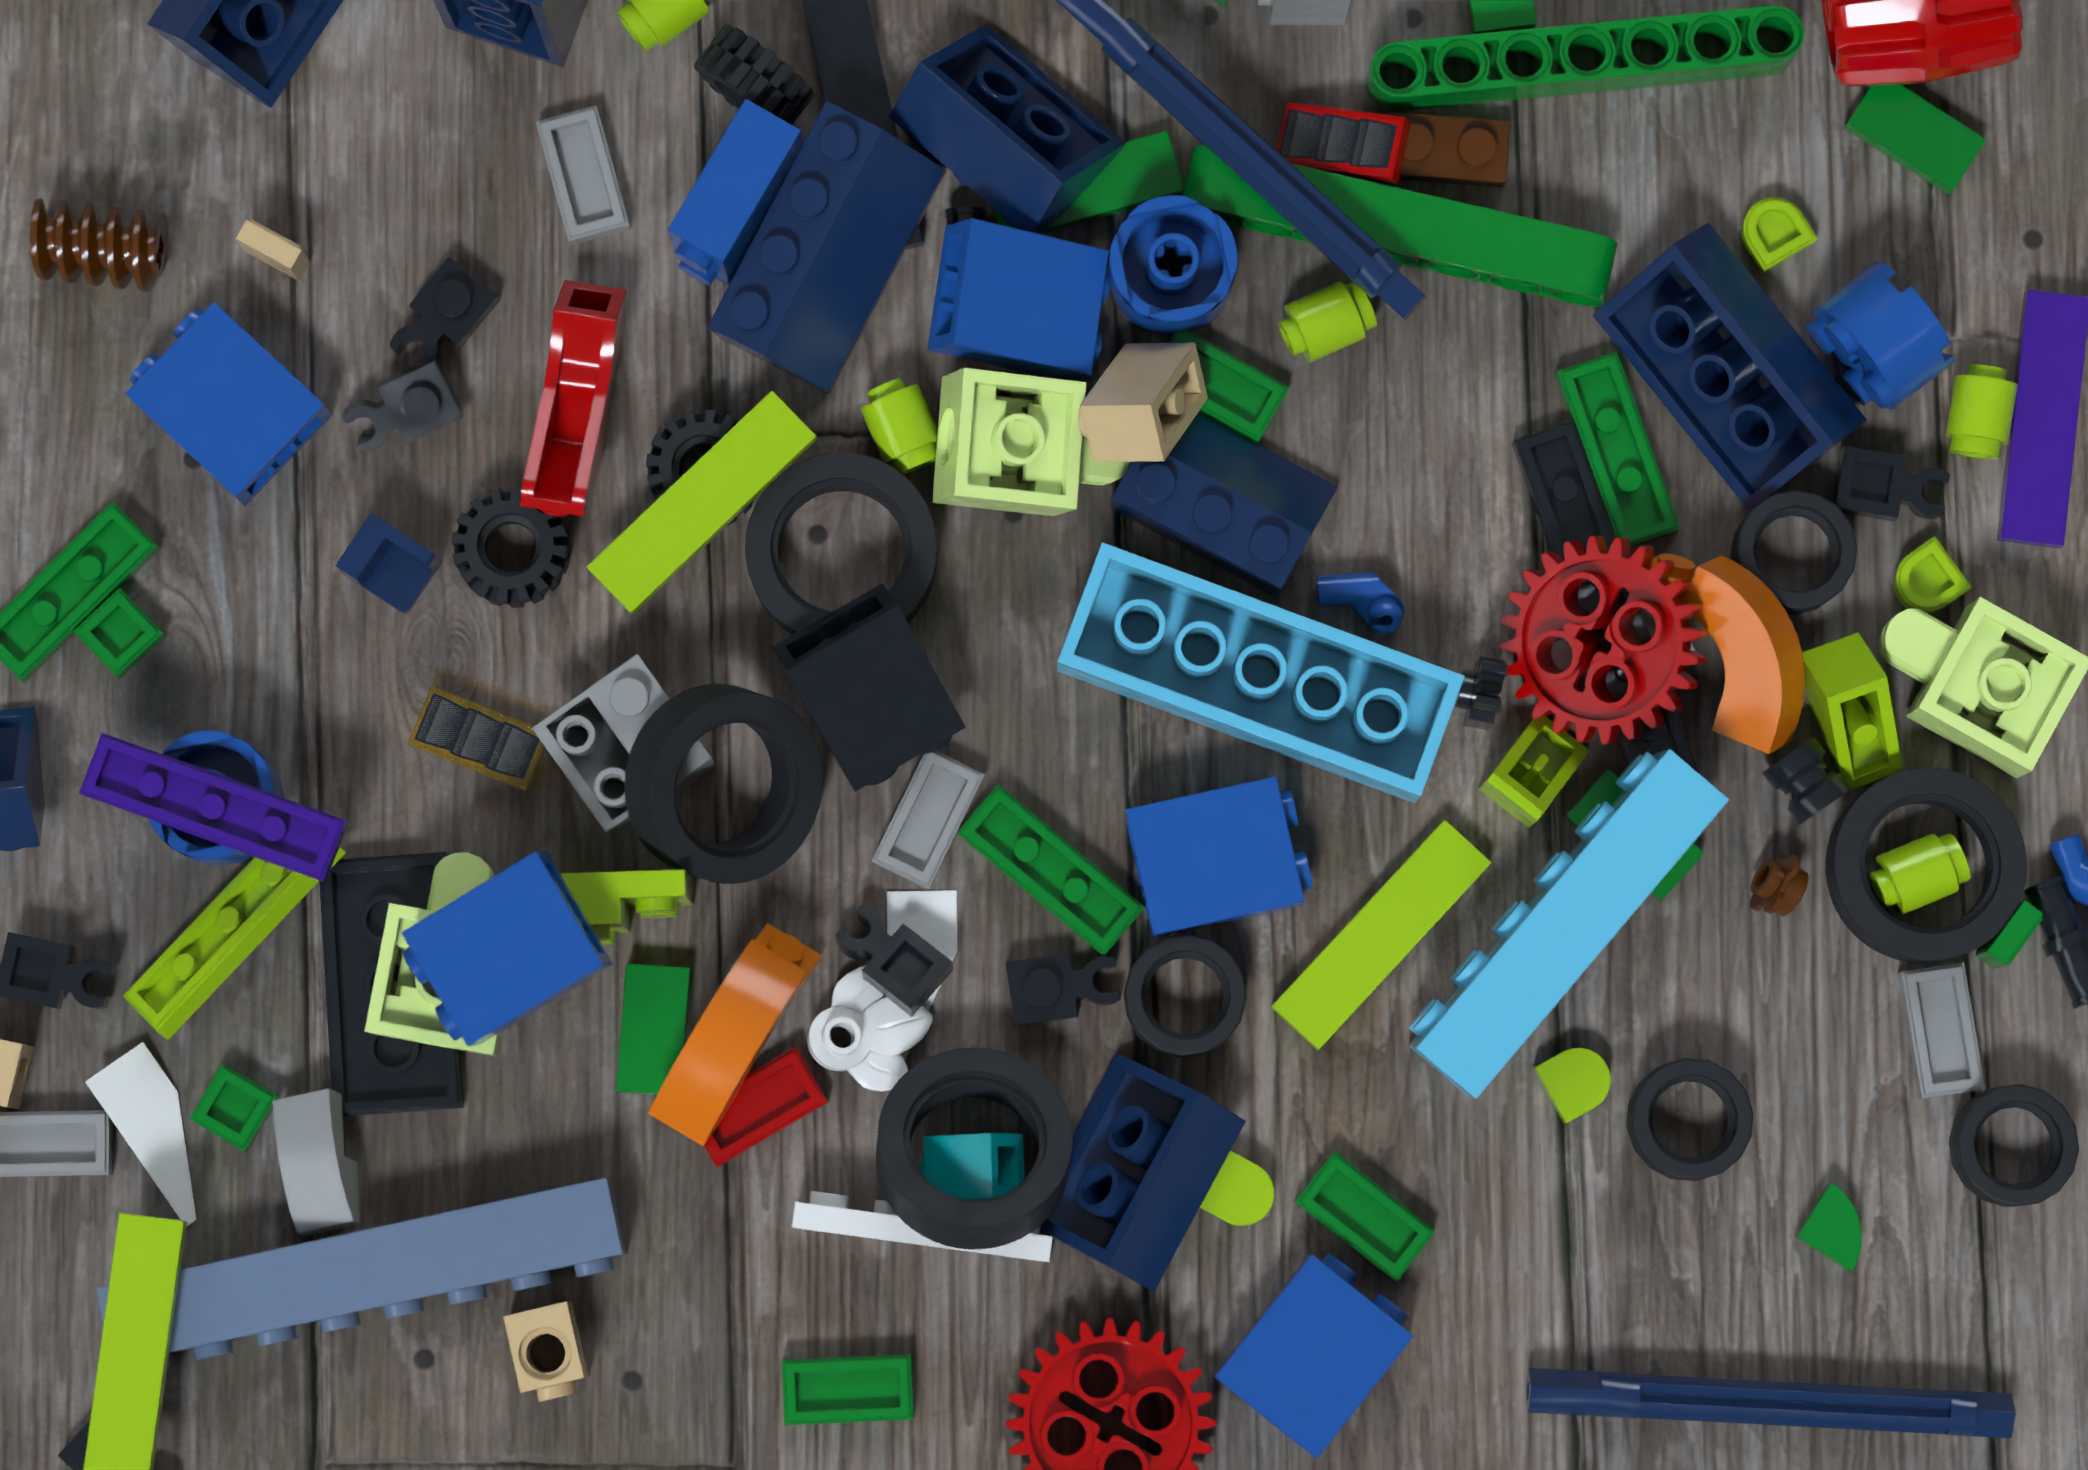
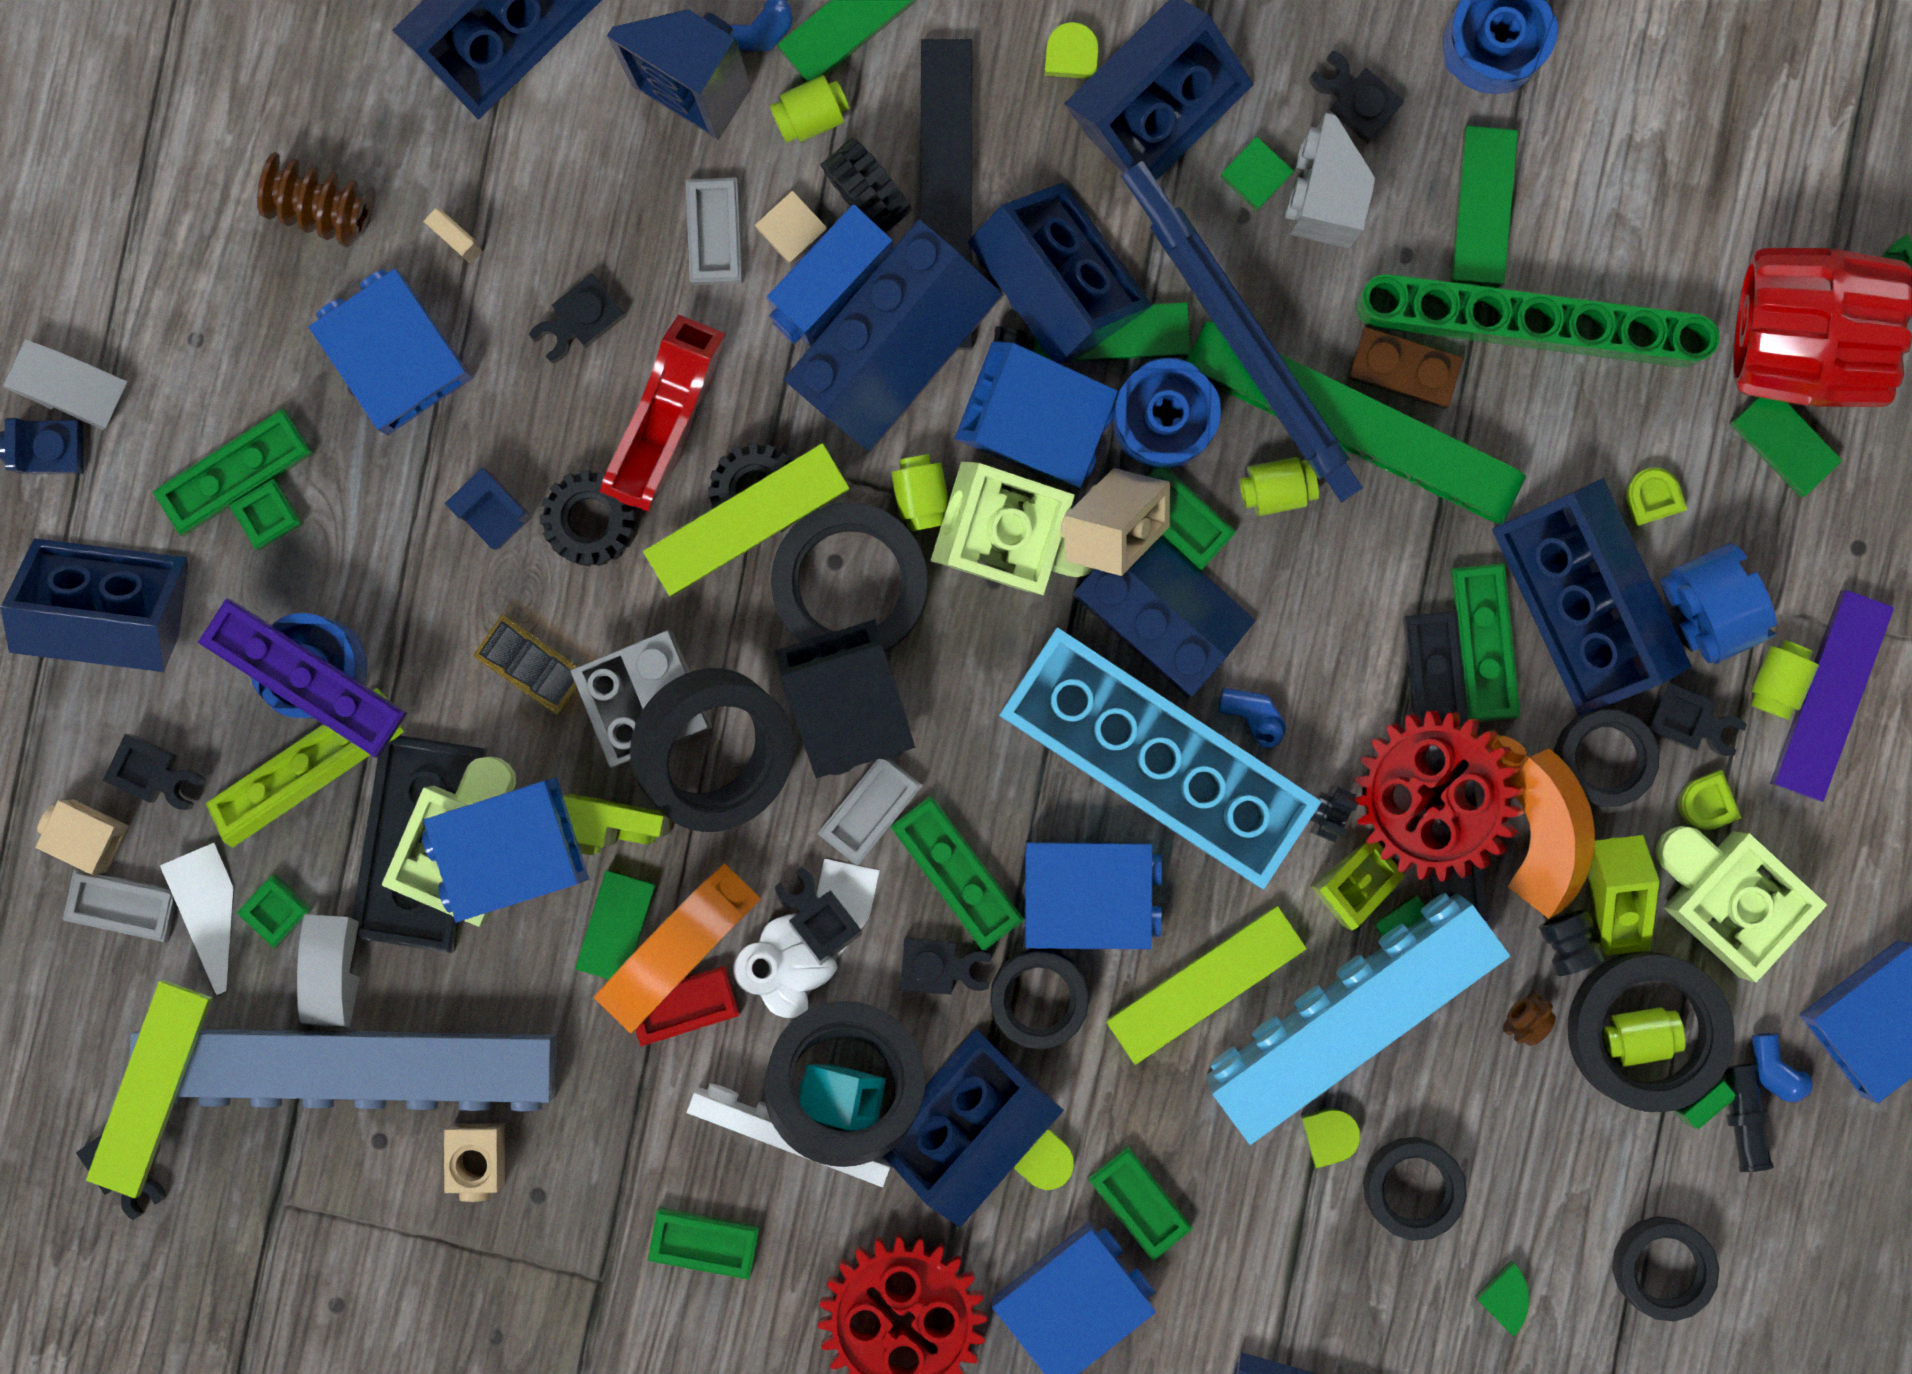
camera: 20 degrees right, 5 degrees up
black plate [342,356,463,453] -> none
tile [1276,102,1411,184] -> none
light grey tile [1897,963,1985,1099] -> none
none -> tan tile [754,191,828,266]

